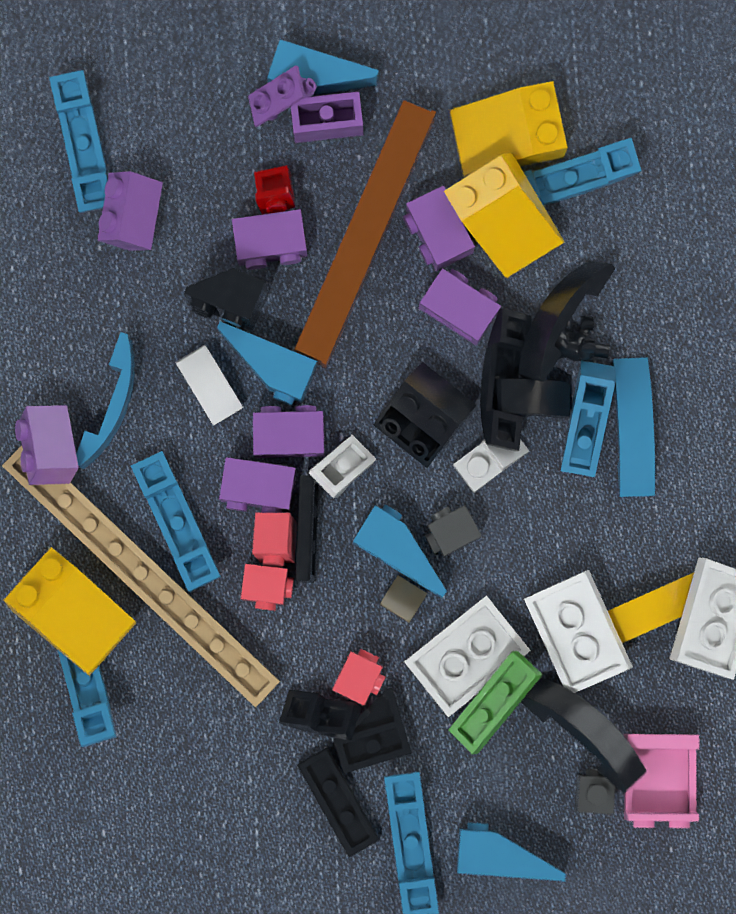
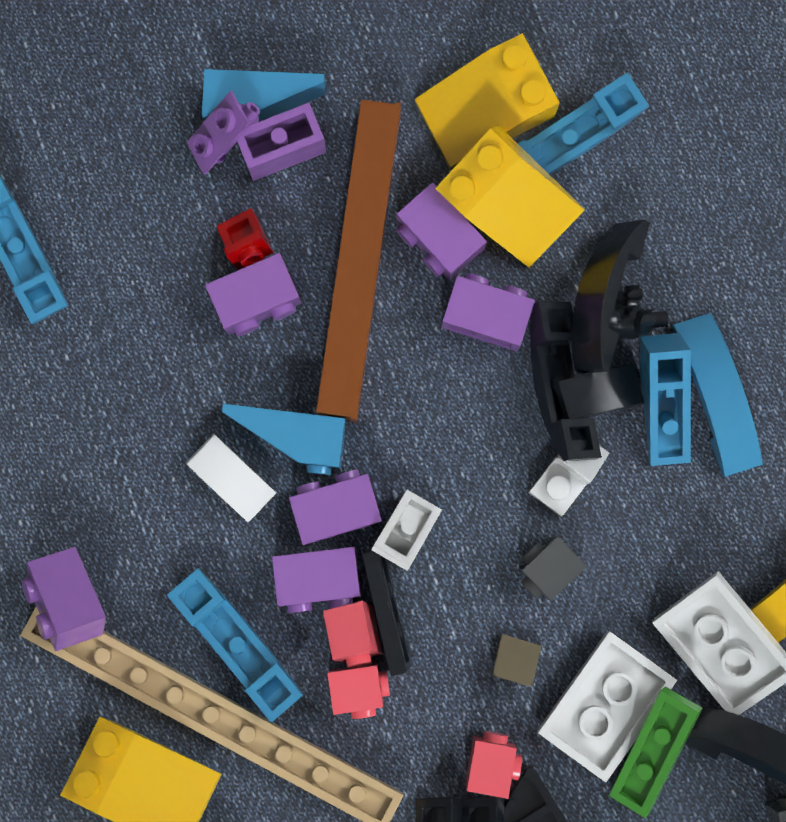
camera: 15 degrees left, 0 degrees up
dark azure slope [76,332,135,469] -> none
medium lavender brick [97,171,163,251] -> none
black slope [184,268,269,331] -> none
dark azure slope [353,505,447,598] -> none
black slope [373,362,477,468] -> none

